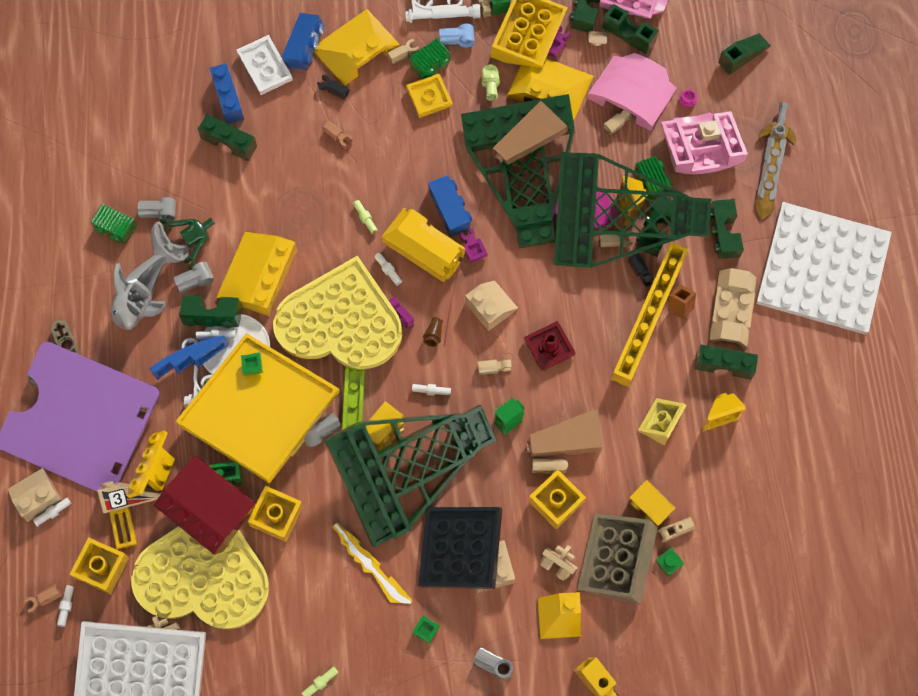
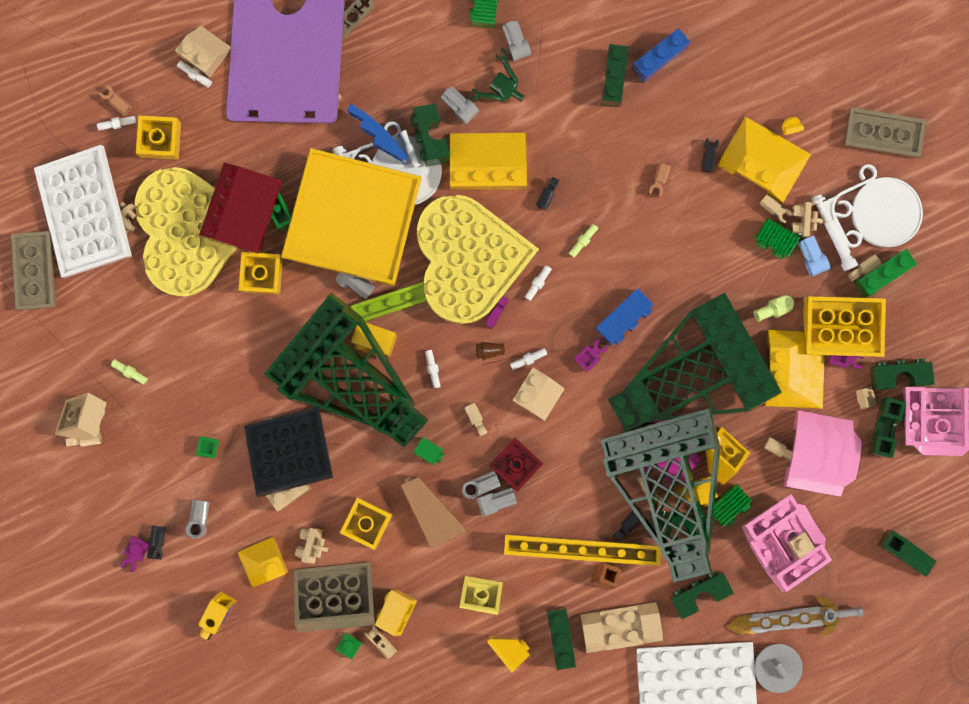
camera: 70 degrees right, 15 degrees up
slope [97,481,163,513] -> none
yellow tile [109,507,138,550] -> none
light grey animal [110,221,189,330] -> none
yellow bracket [126,430,175,498] -> none
white plate [237,35,293,95] -> none
green plate [241,352,263,376] -> none
blue brick [281,13,325,70] -> none
yellow sword [332,522,412,604] -> none
yellow brick [382,208,465,282] -> none
yellow plate [406,74,453,118] -> none
medium nougat slope [493,101,568,165] -> none
tan bar [532,459,568,474] -> none
dark pink plate [679,89,697,107] -> none
none -> light grey piece [462,471,500,499]
none -> light grey piece [476,488,517,517]
none -> white bar [510,348,548,370]
none -> black bar [535,177,559,211]
none -> yellow slope [706,427,750,485]
none -> light grey shield [754,643,802,693]
none -> yellow plate [782,117,804,135]
none -> tan hips [791,202,823,239]

